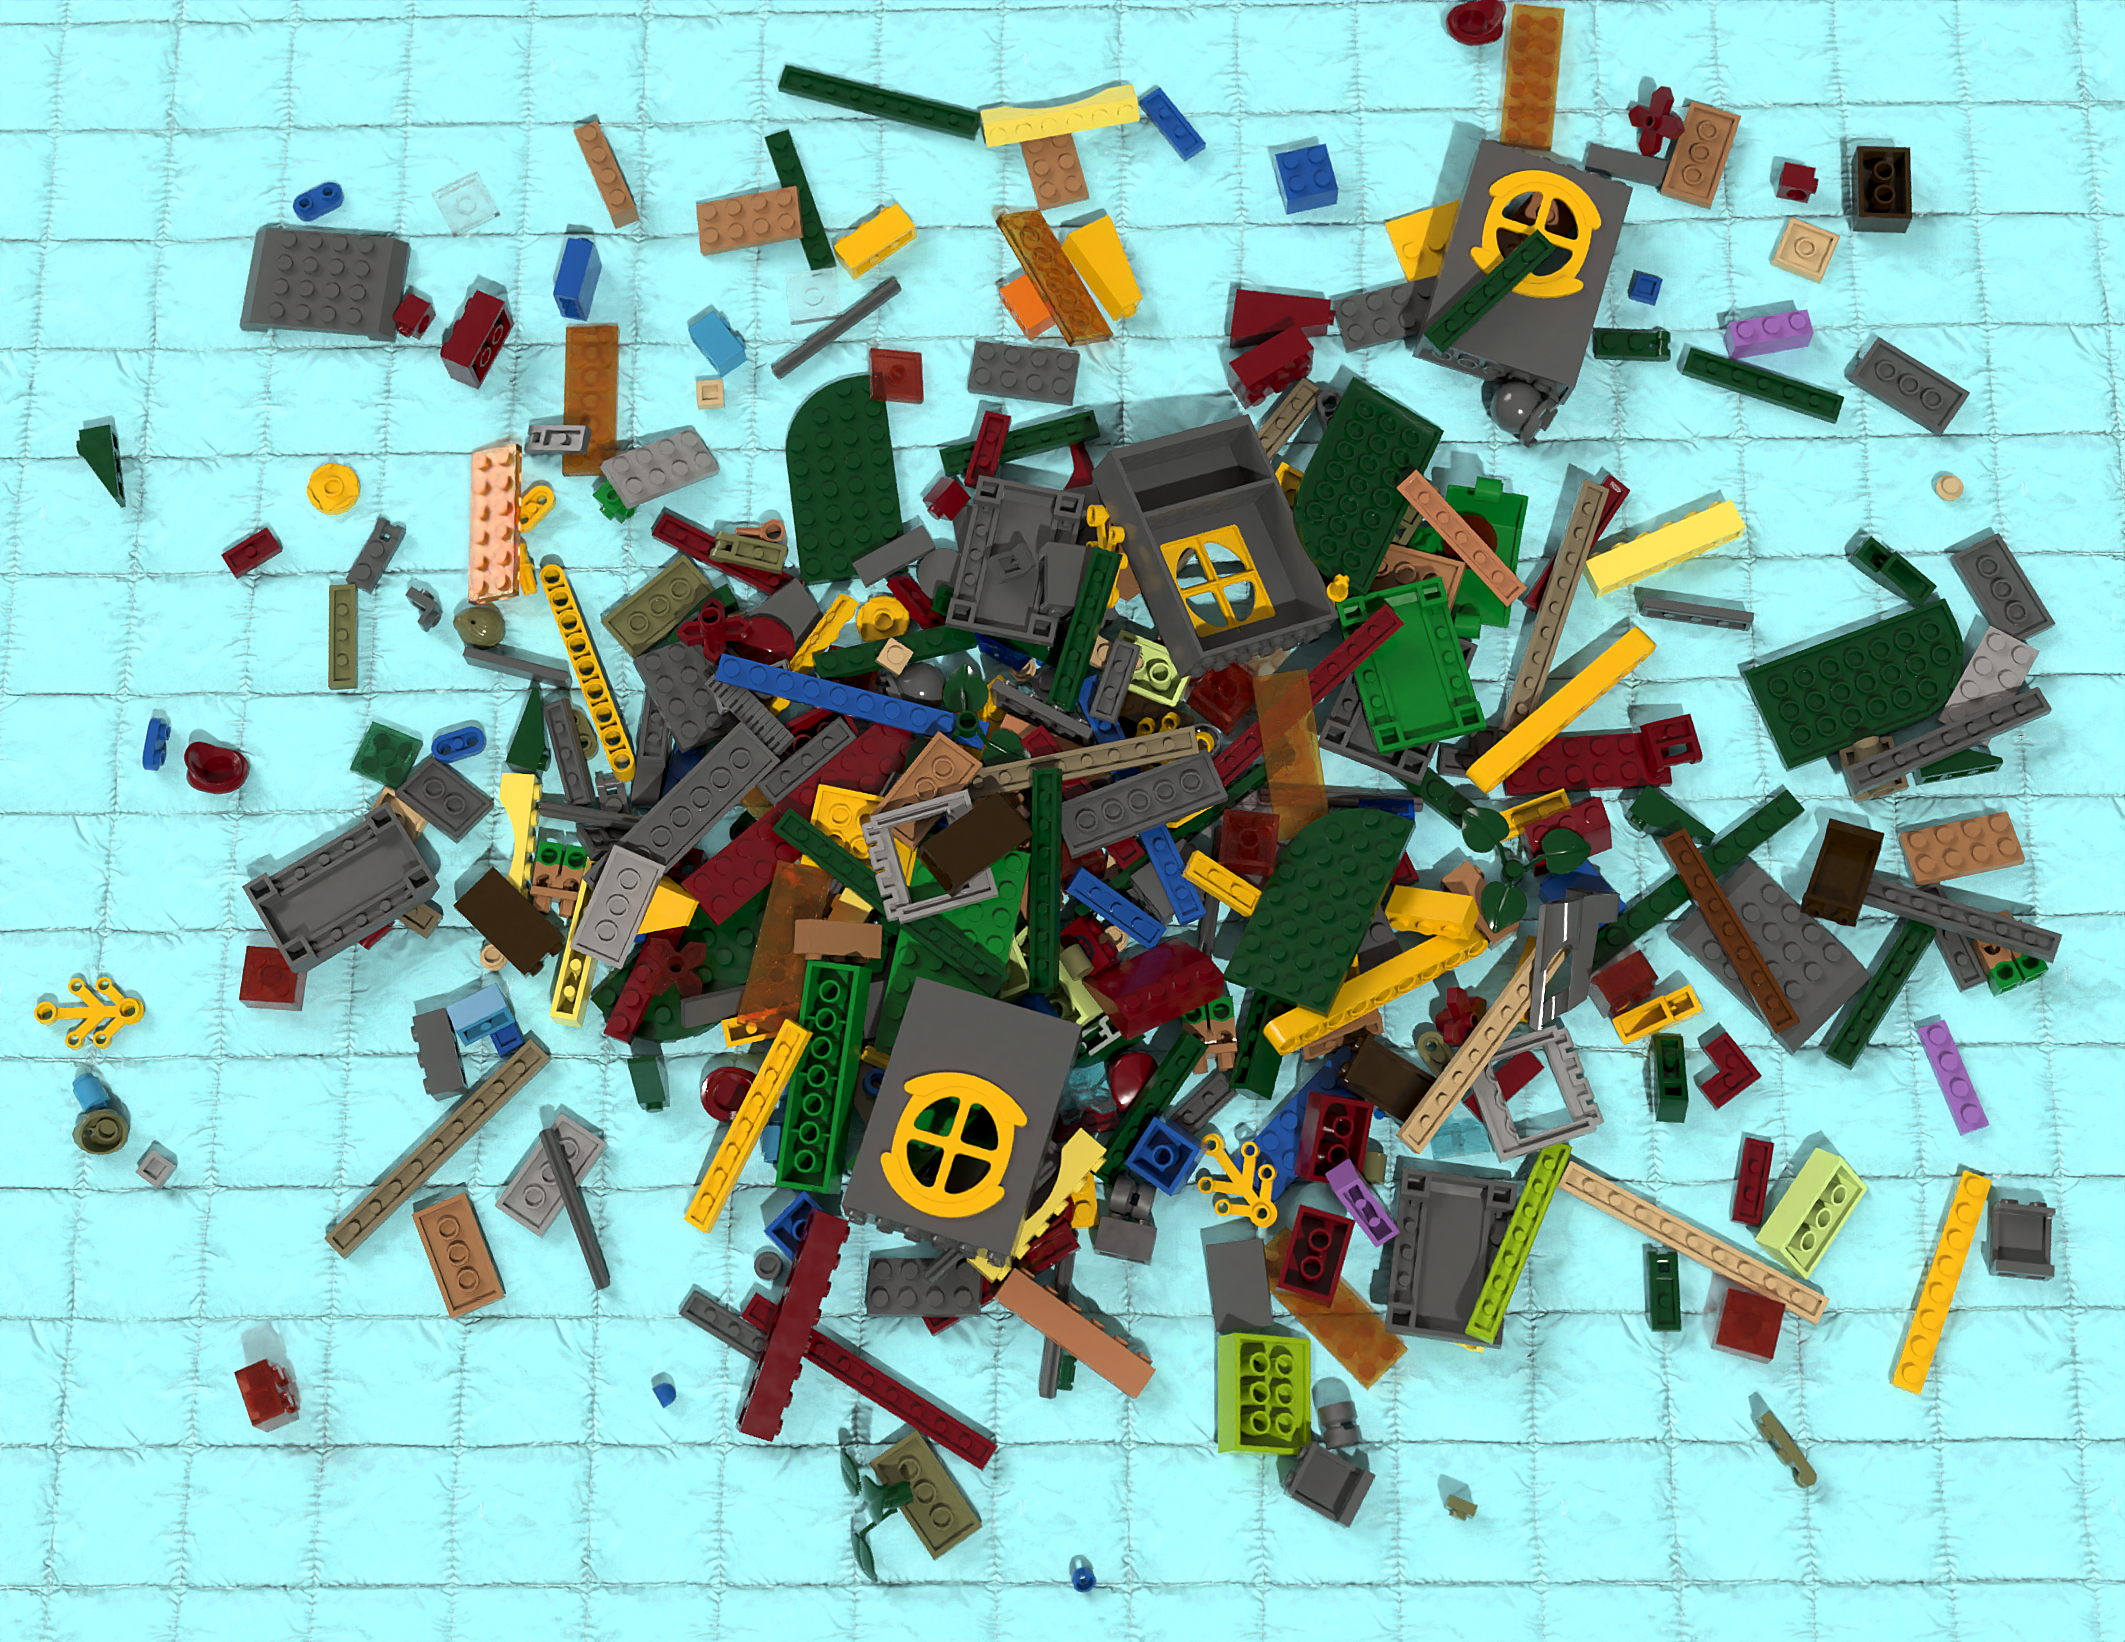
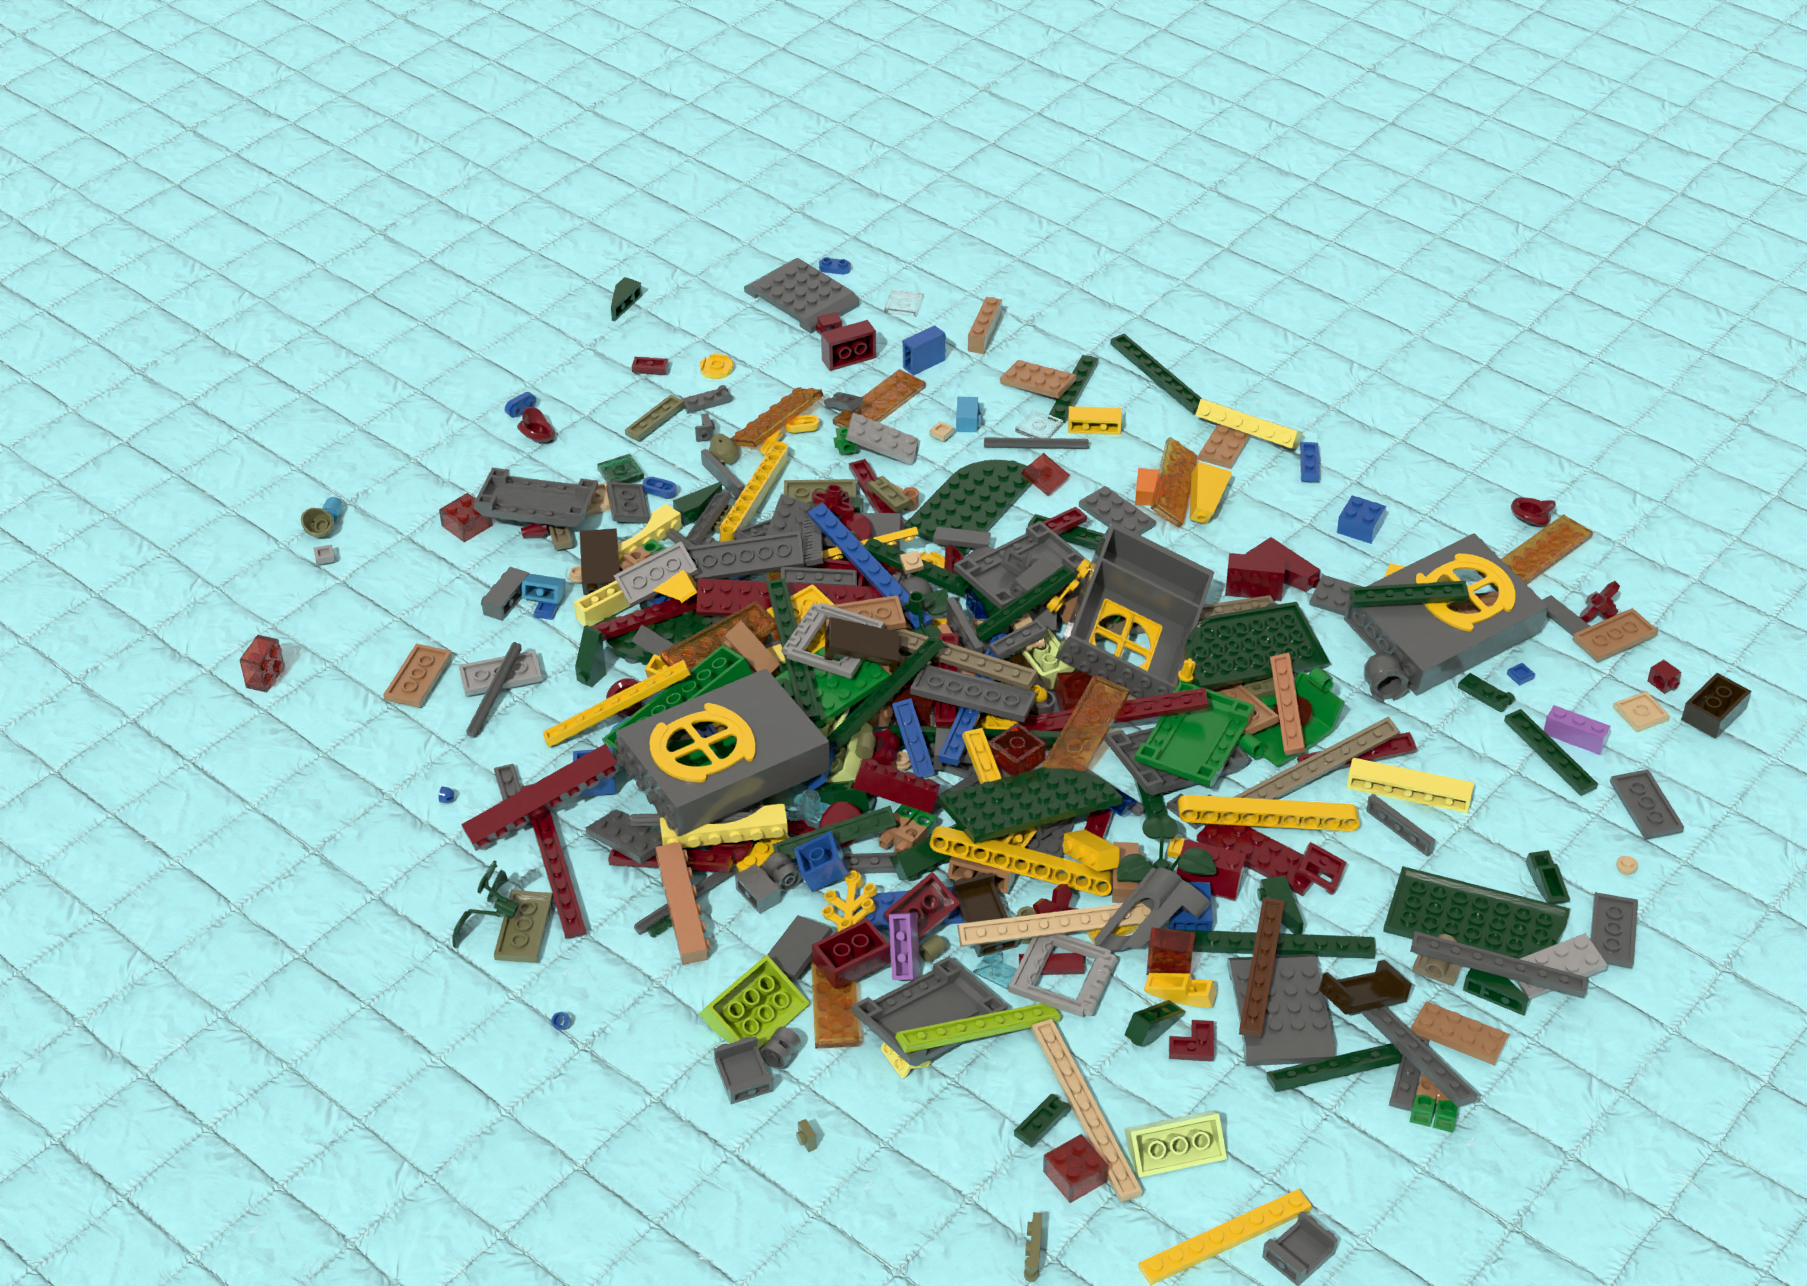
camera: 35 degrees right, 30 degrees down
yellow plant [34,977,145,1050] -> none
dark tan plate [324,1039,551,1260] -> none
clear red plant [645,938,707,999] -> none
dark red brick [922,477,971,521] -> none
dark red tile [1731,1137,1774,1227] -> none
medium lavender plate [1916,1020,1989,1136] -> none

